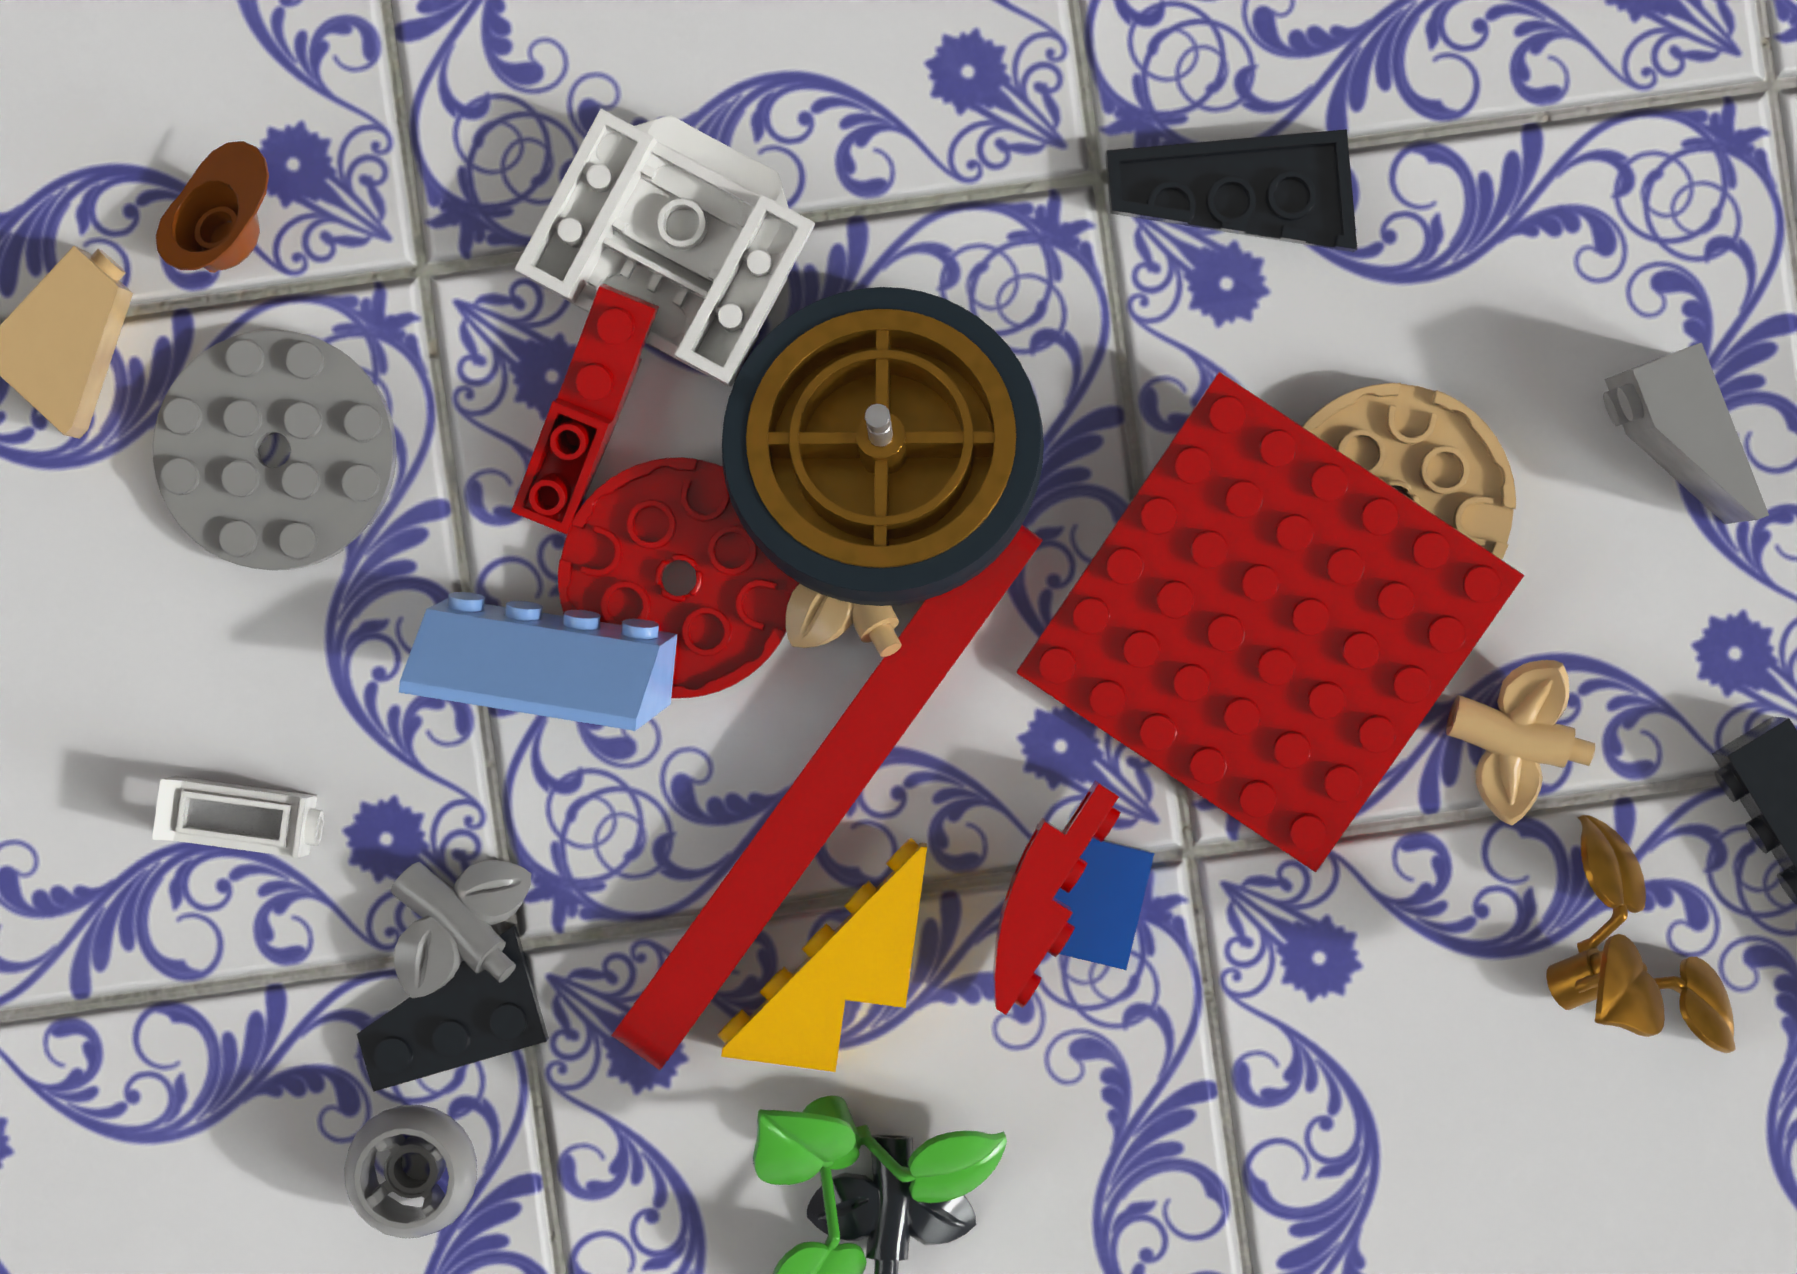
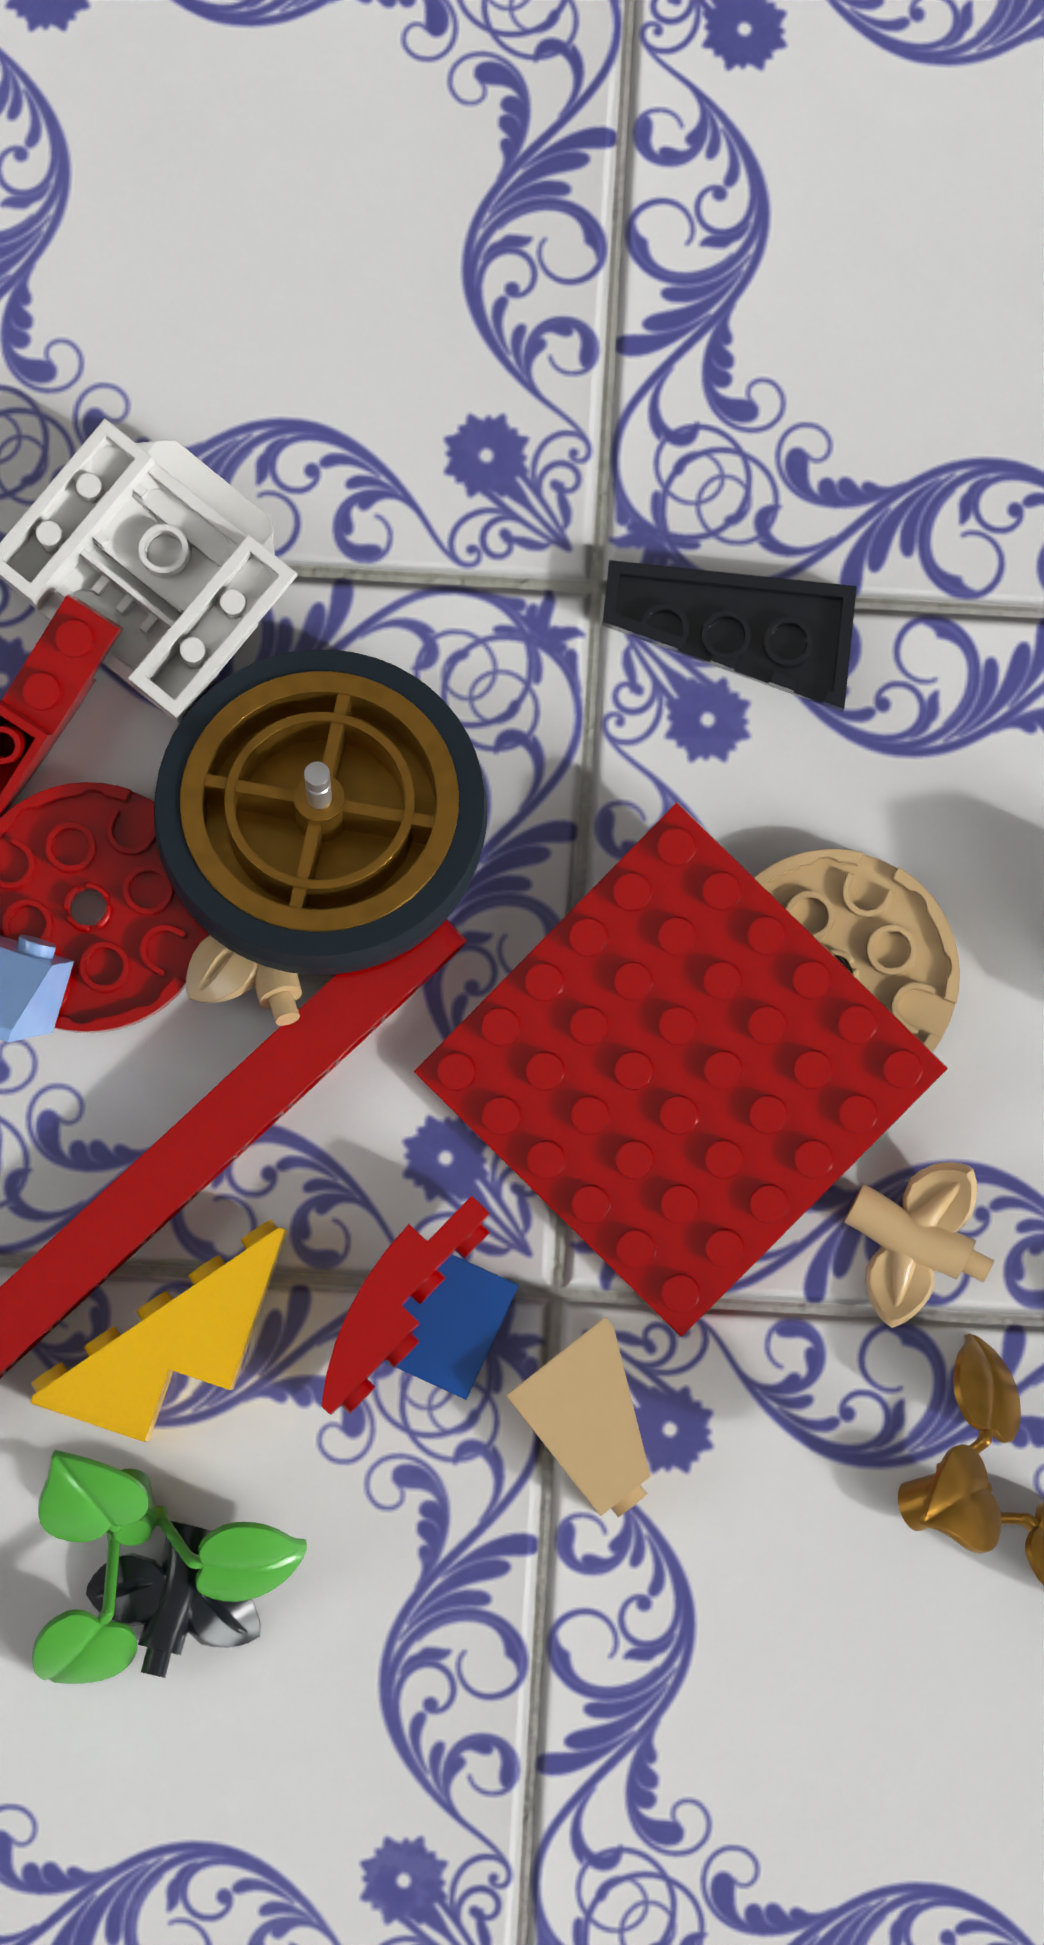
camera: 10 degrees right, 5 degrees down
none -> tan slope [506,1317,651,1517]

